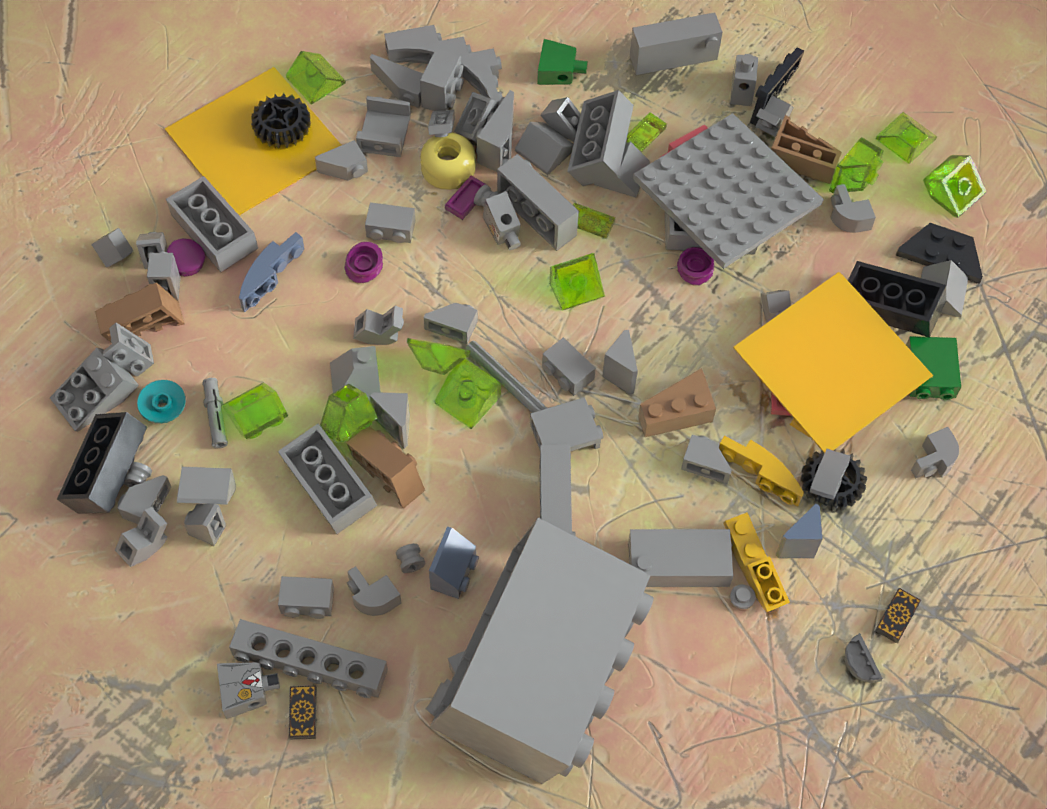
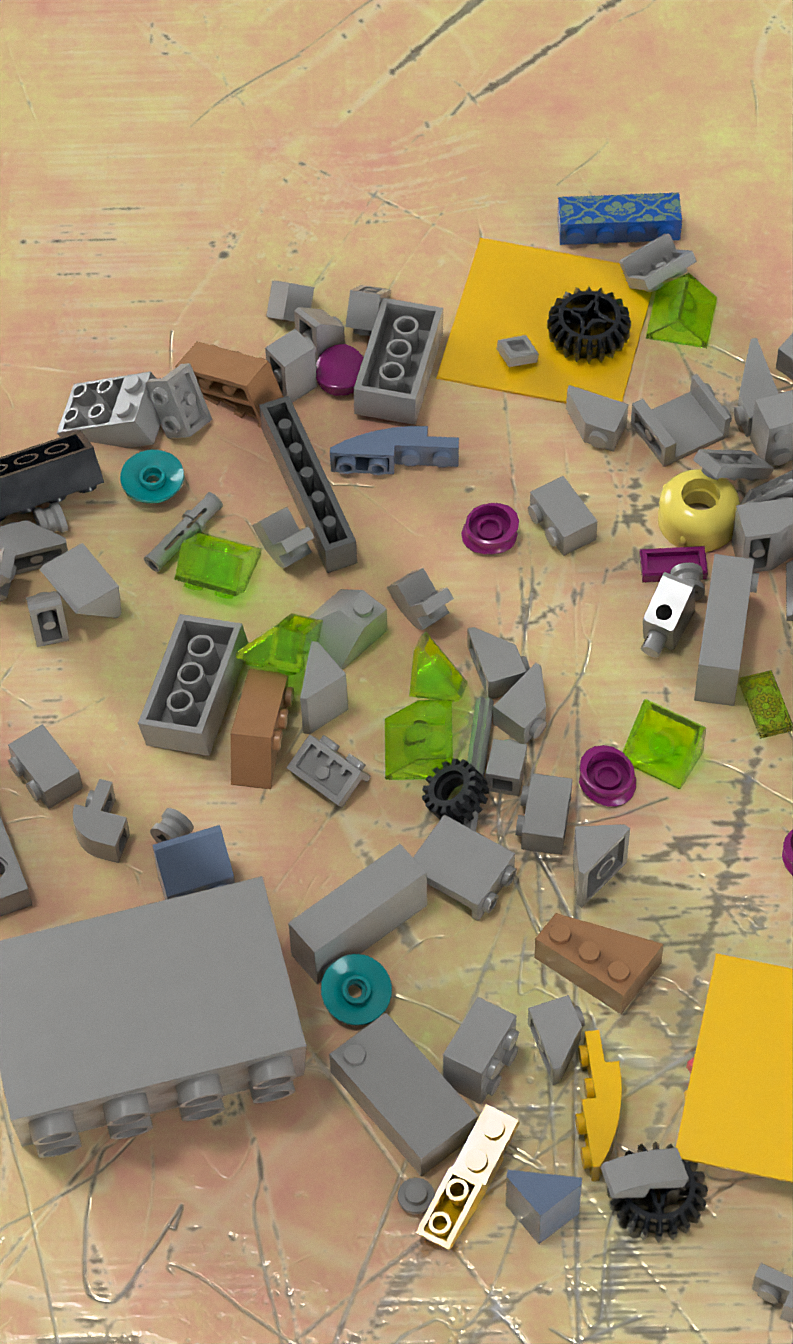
camera: 55 degrees right, 5 degrees down
none -> light grey brick [252,507,315,568]
none -> dark grey brick [259,396,357,573]
none -> light grey bracket [287,734,371,807]
none -> teal dish [321,954,392,1025]
none -> light grey slope [345,285,391,336]
none -> black tyre [422,758,489,824]
none -> light grey brick [443,997,519,1104]
none -> light grey brick [485,739,527,796]
none -> light grey slope [493,663,547,744]
none -> light grey tile [497,335,539,367]
none -> blue brick [557,193,682,245]
none -> magenta piece [579,745,636,807]
none -> light grey bracket [619,234,697,292]

